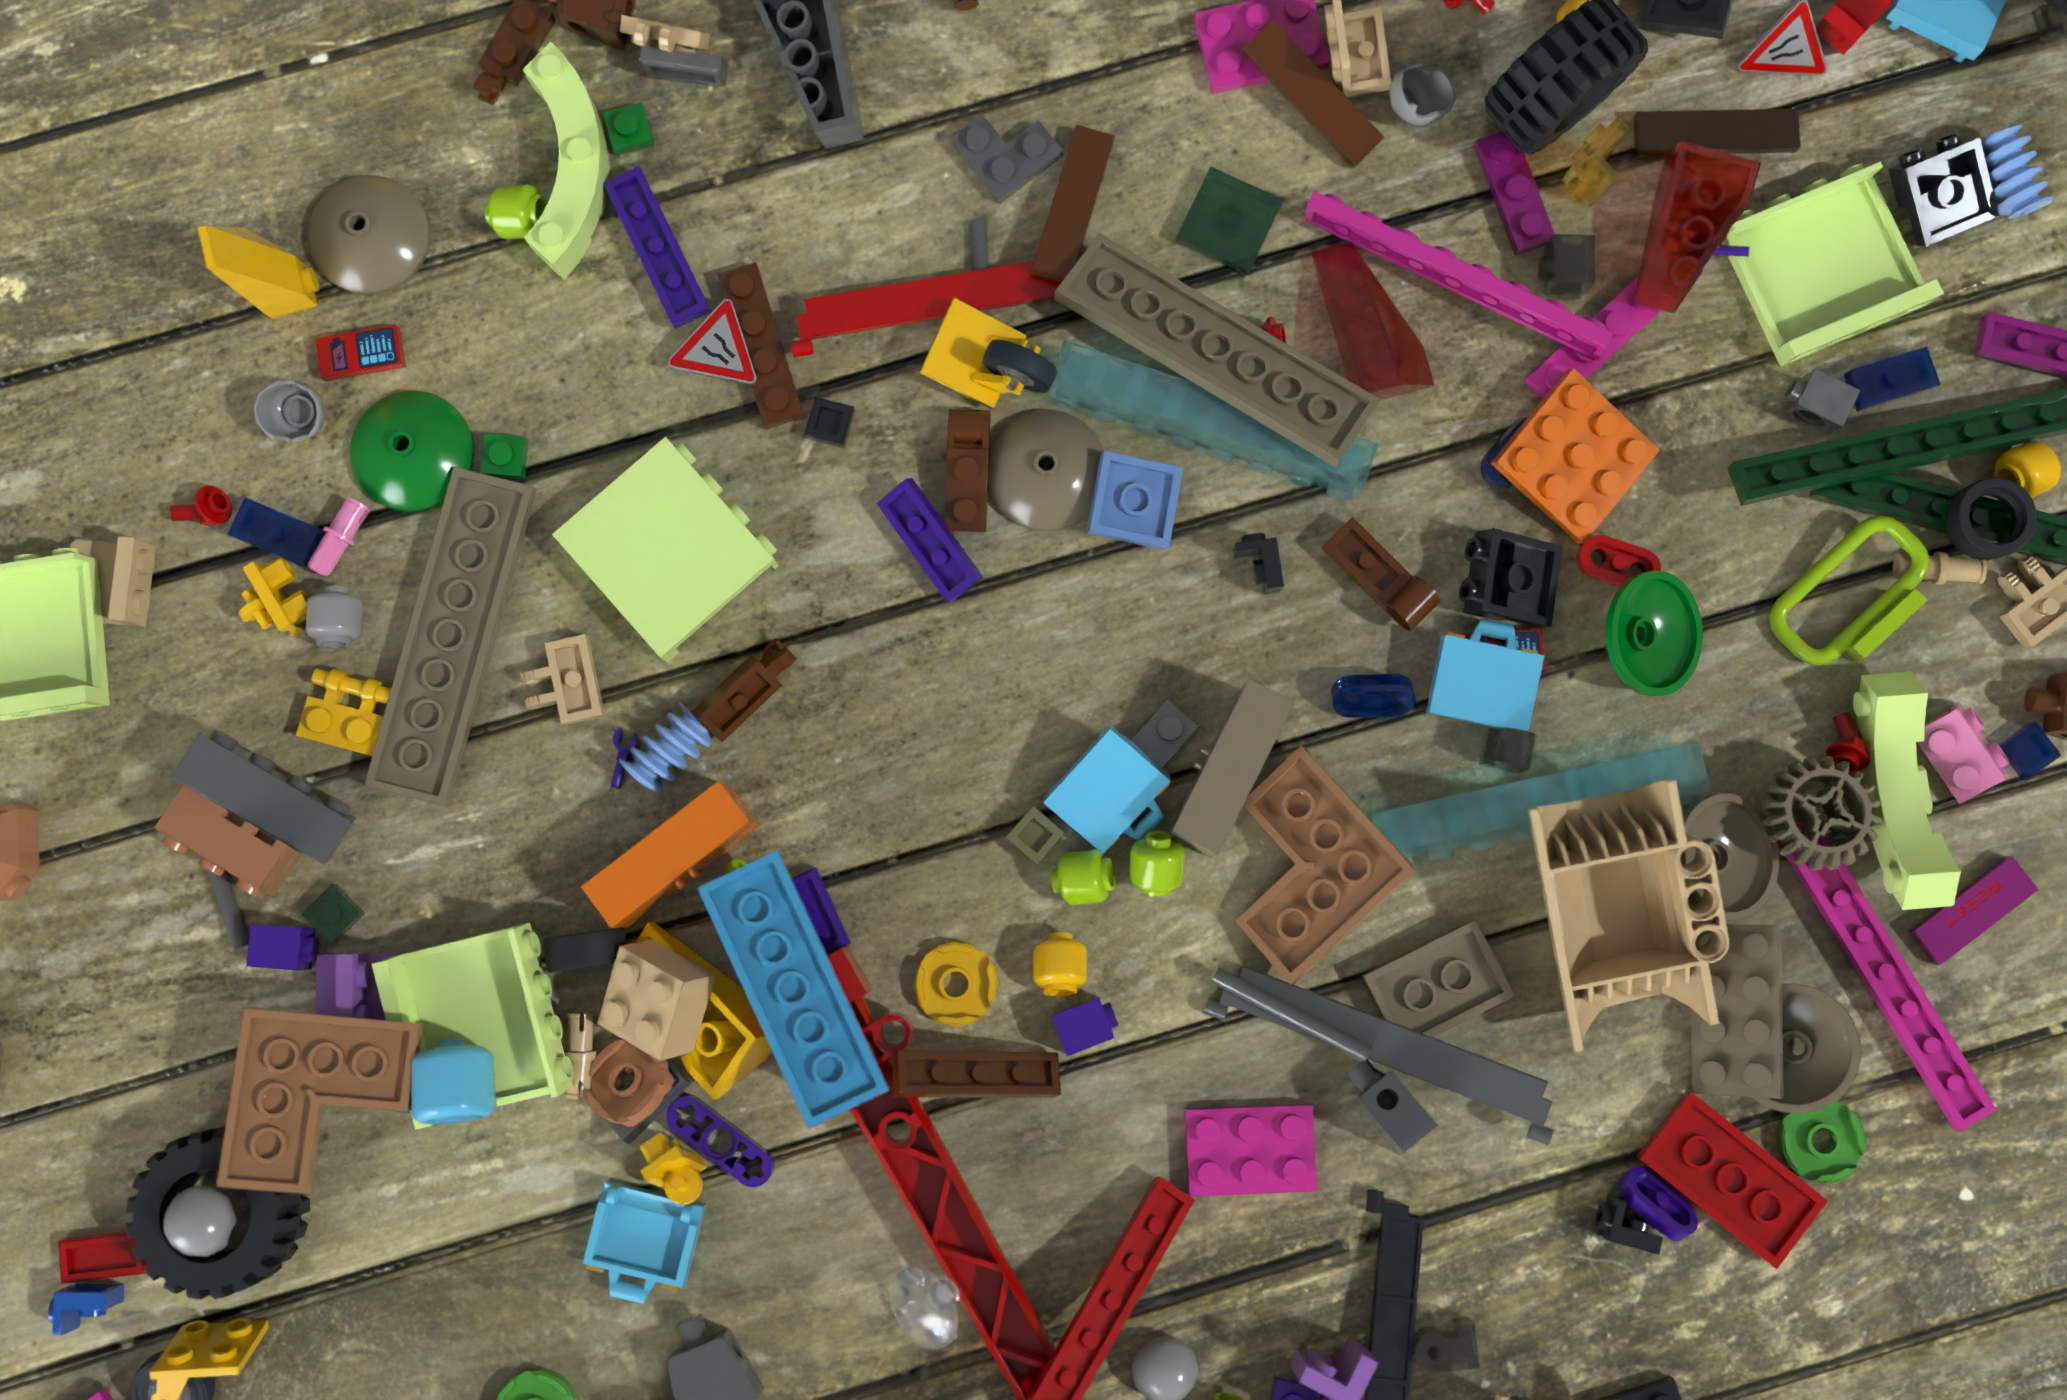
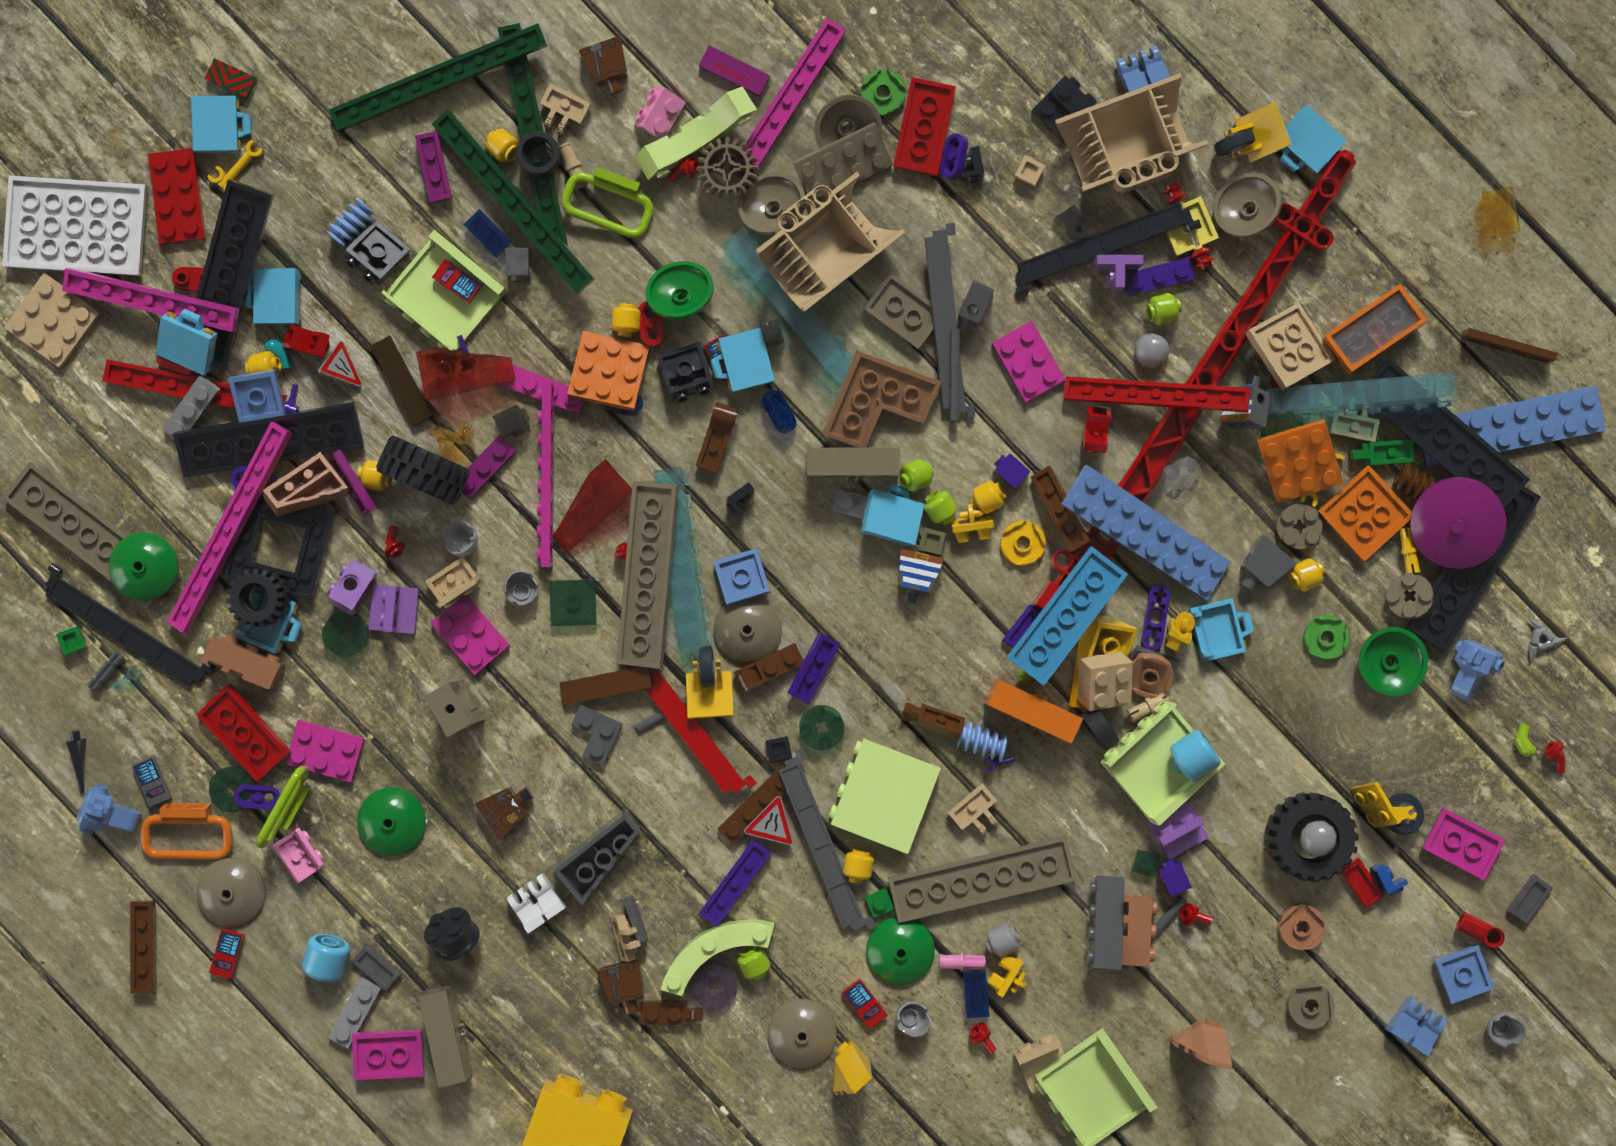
camera: 115 degrees left, 5 degrees up
medium nougat plate [216,1008,423,1194] -> none
yellow plate [295,668,391,756] -> none
green plate [603,102,655,156] -> none
reddish brown tile [1241,20,1384,168] -> none
clear blue tile [1999,721,2061,780] -> none
none -> tile [432,259,483,304]
none -> light grey hair [503,570,538,607]
none -> yellow head [611,303,641,337]
none -> clear purple plate [692,963,738,1010]
none -> dark grey piece [778,748,876,931]
none -> clear green plate [799,705,844,750]
none -> yellow head [843,849,874,884]
none -> torso [898,549,944,604]
none -> yellow hips [950,504,994,543]
none -> tan plate [1014,155,1045,187]
none -> medium blue plate [1061,465,1231,600]
none -> red brick [1081,404,1111,453]
none -> red plate [1180,903,1213,926]
none -> nougat plate [1277,903,1325,950]

